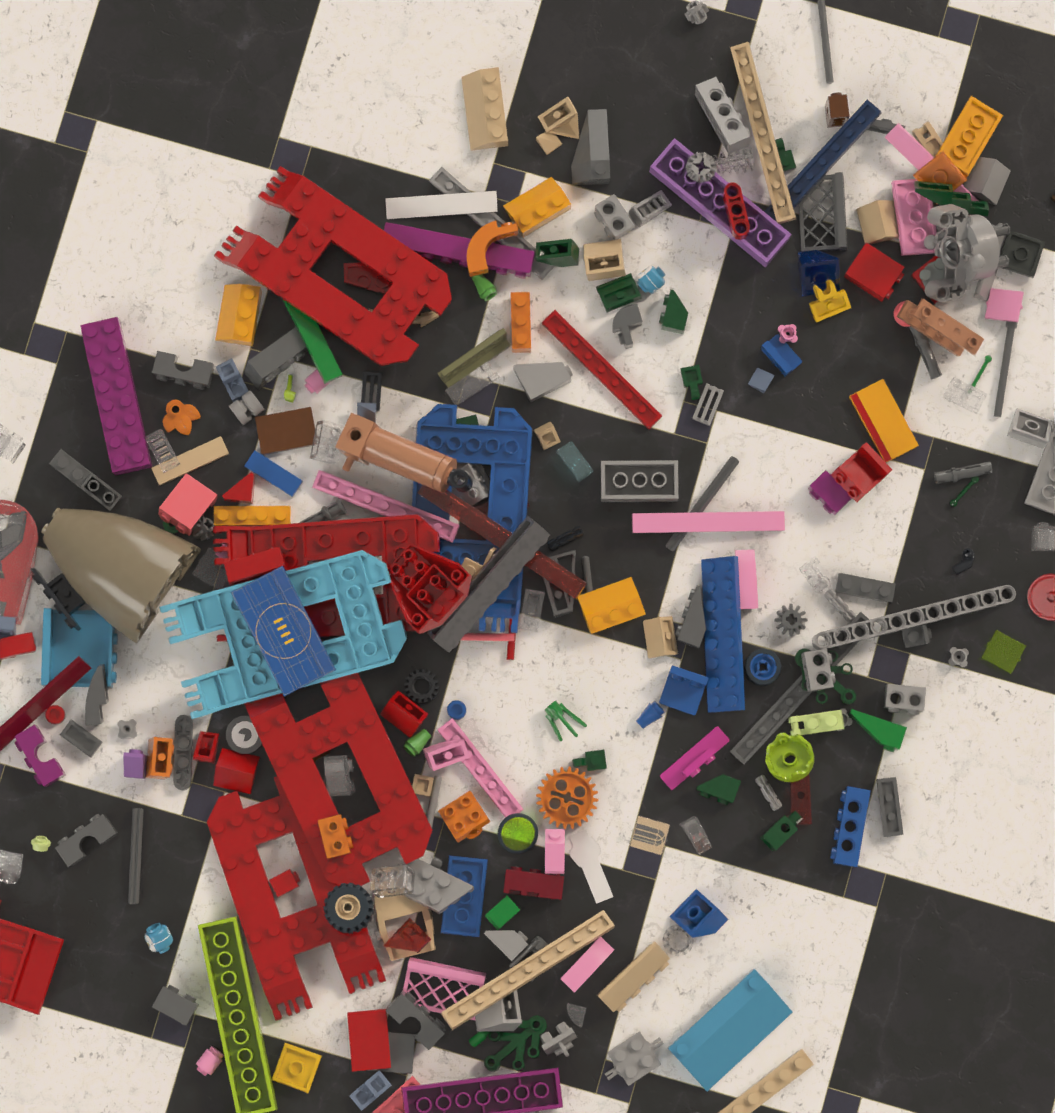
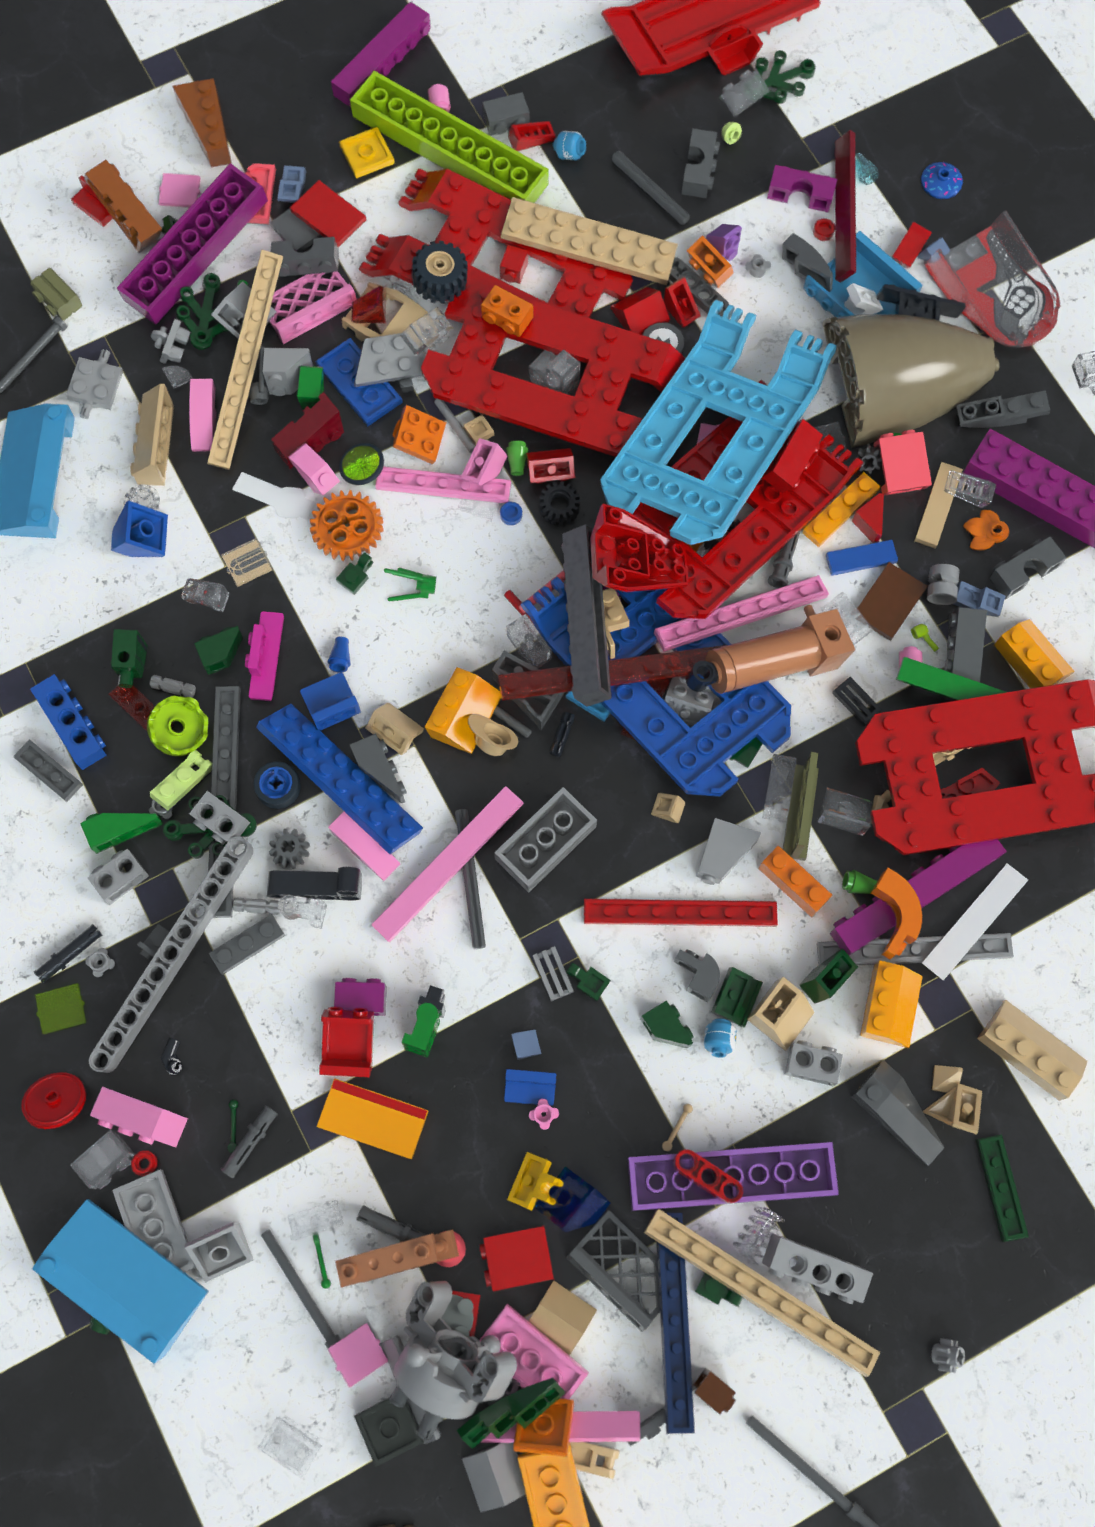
camera: 135 degrees right, 10 degrees down
dark grey plate [60,719,103,758] -> none
blue hinge [231,566,336,696] -> none
sand blue slope [357,402,376,423] -> none
clear light blue slope [556,441,594,483] -> none
light grey slope [629,190,672,227] -> none
light grey gear [686,152,716,182] -> none
none -> black pin [34,924,103,984]
none -> bright pink wedge [90,1087,188,1147]
none -> red plate [131,1150,157,1177]
none -> black beam [267,867,362,901]
none -> green hips [401,985,446,1058]
none -> tan piece [468,714,519,756]
none -> tan plate [501,197,678,285]
none -> red slope [508,121,556,151]
none -> tan hinge [662,1104,693,1151]
none -> clear slope [817,788,873,836]
none -> white slope [844,283,883,315]
none -> dark green tile [976,1134,1029,1242]

